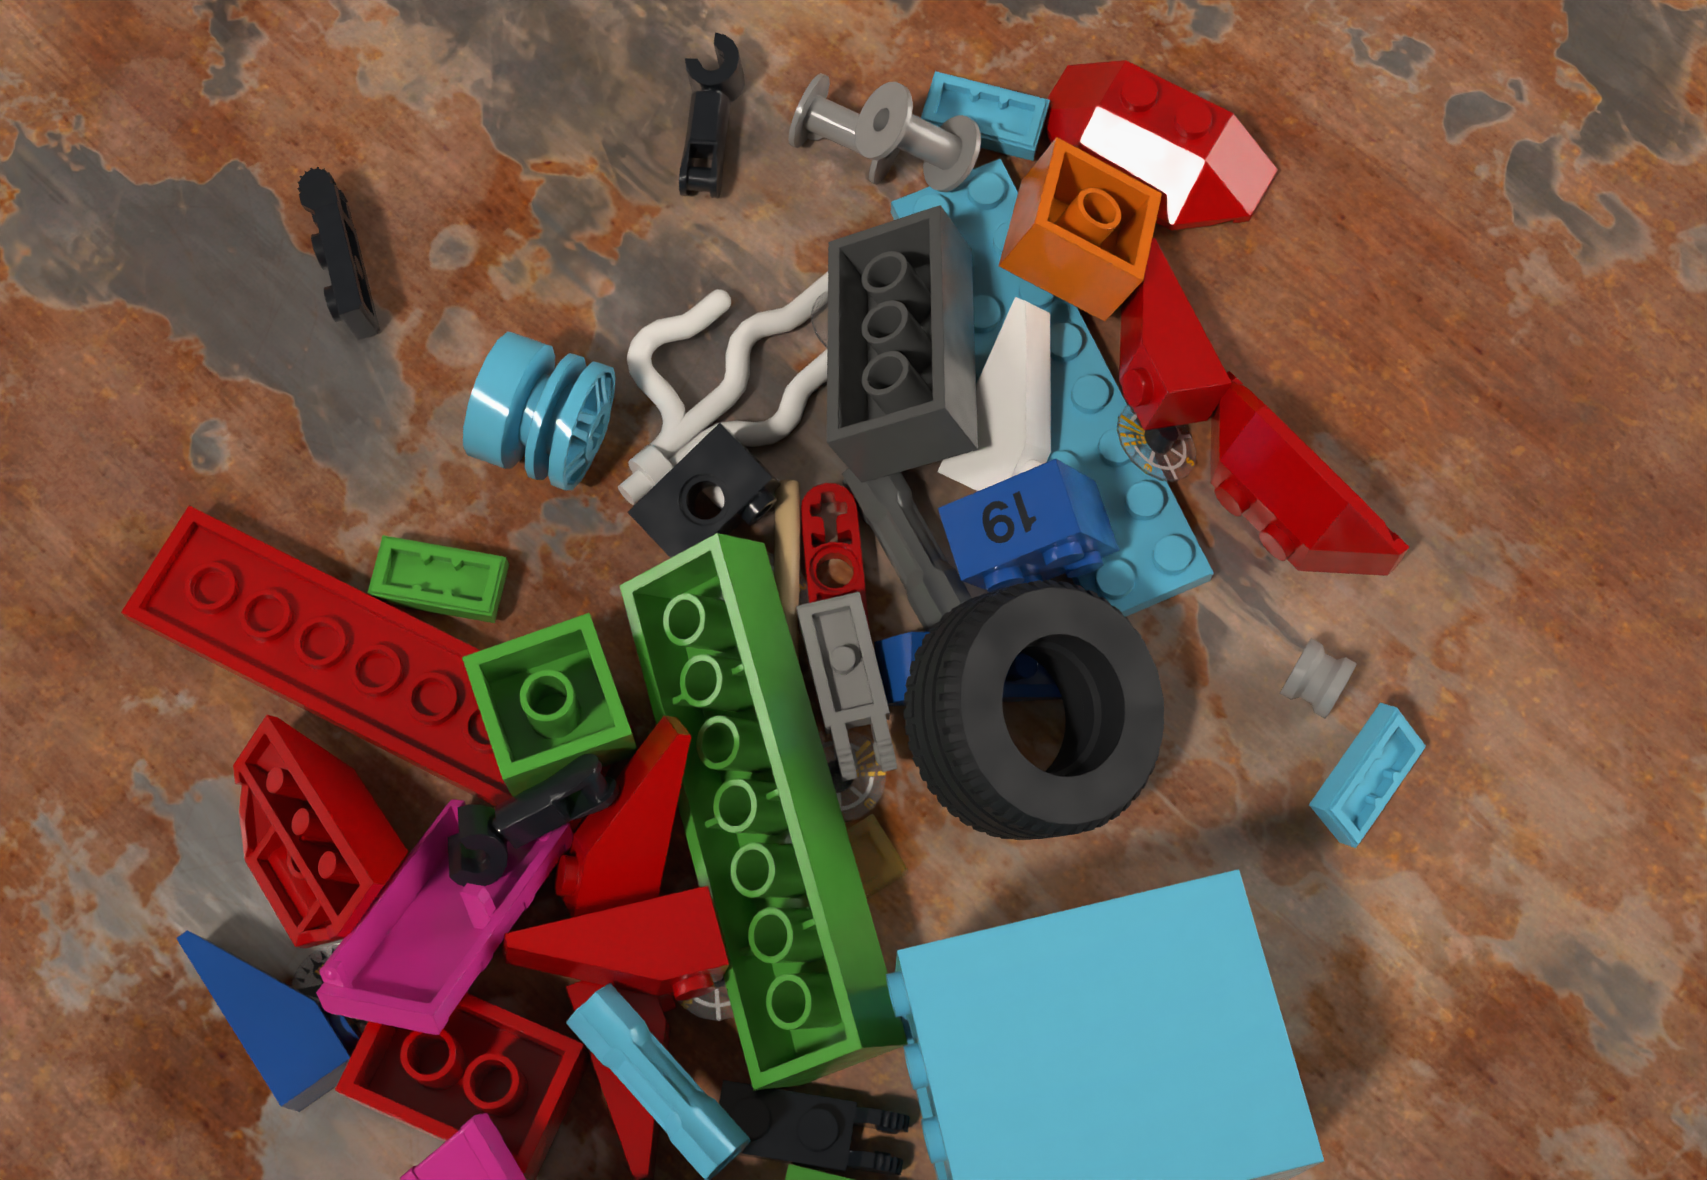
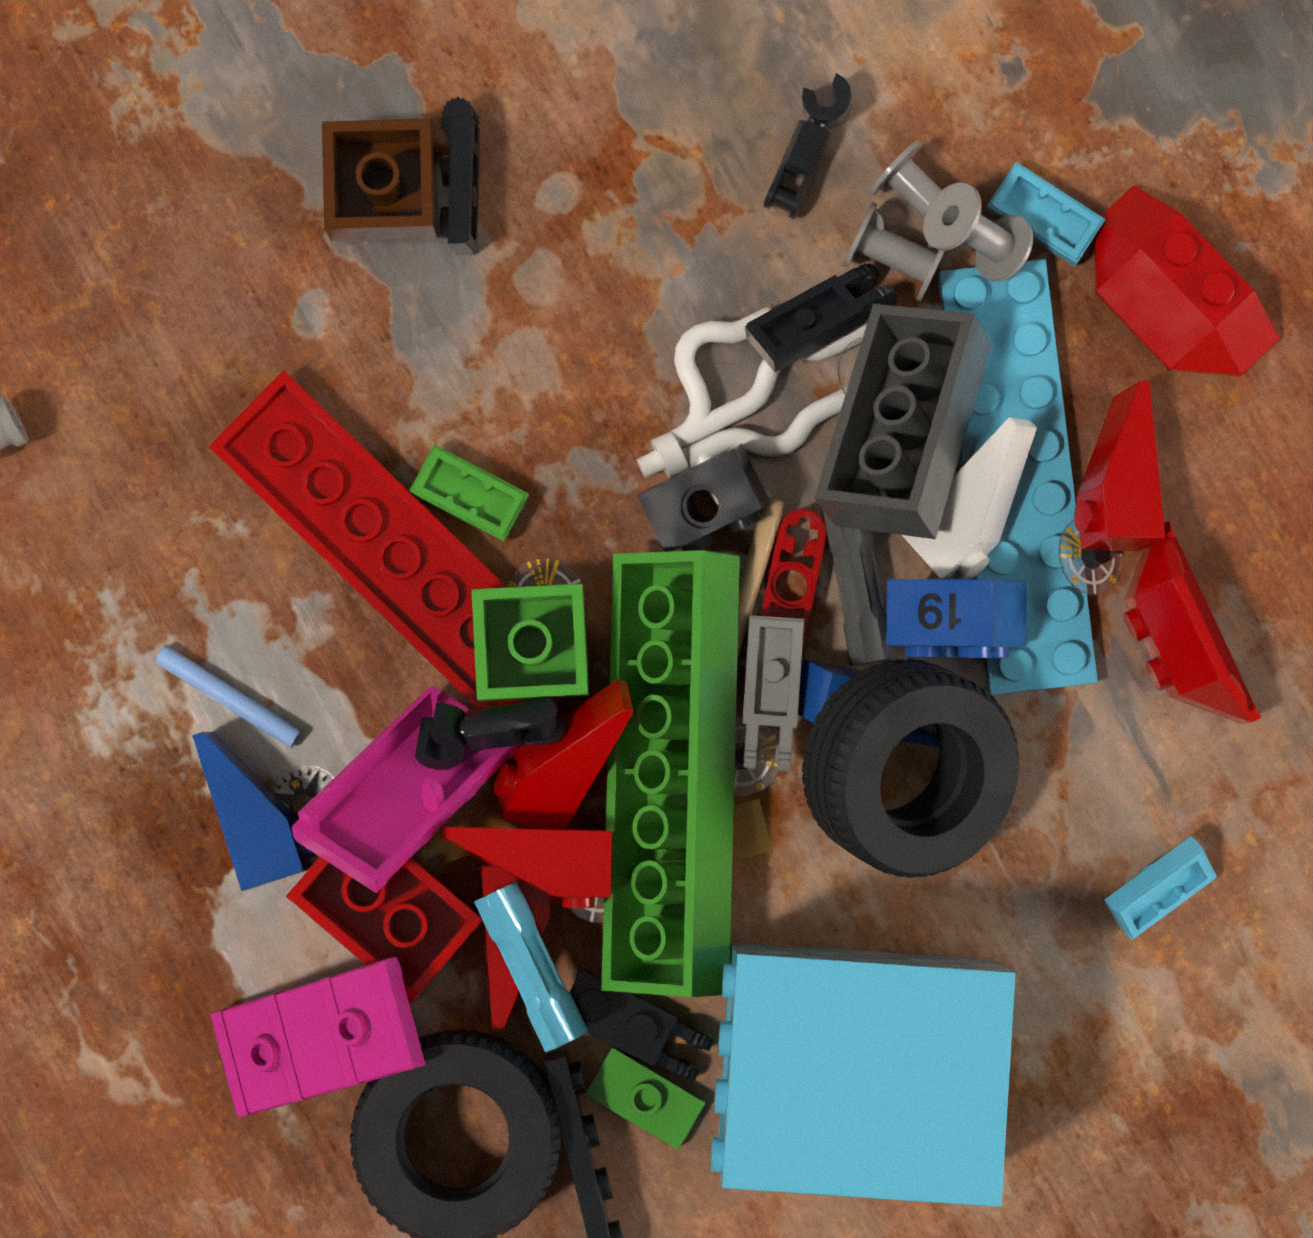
camera: 15 degrees right, 15 degrees up
red wedge [233,715,408,949] -> none
medium azure wheel [463,332,616,491] -> none
orange brick [999,137,1162,322] -> none
light grey wheel [1280,638,1357,719] -> none
none -> light blue bar [155,645,302,748]
none -> reddish brown brick [322,119,438,241]
none -> clear yellow plate [420,819,474,866]
none -> black hinge [745,263,899,372]
none -> light grey piece [843,202,945,302]

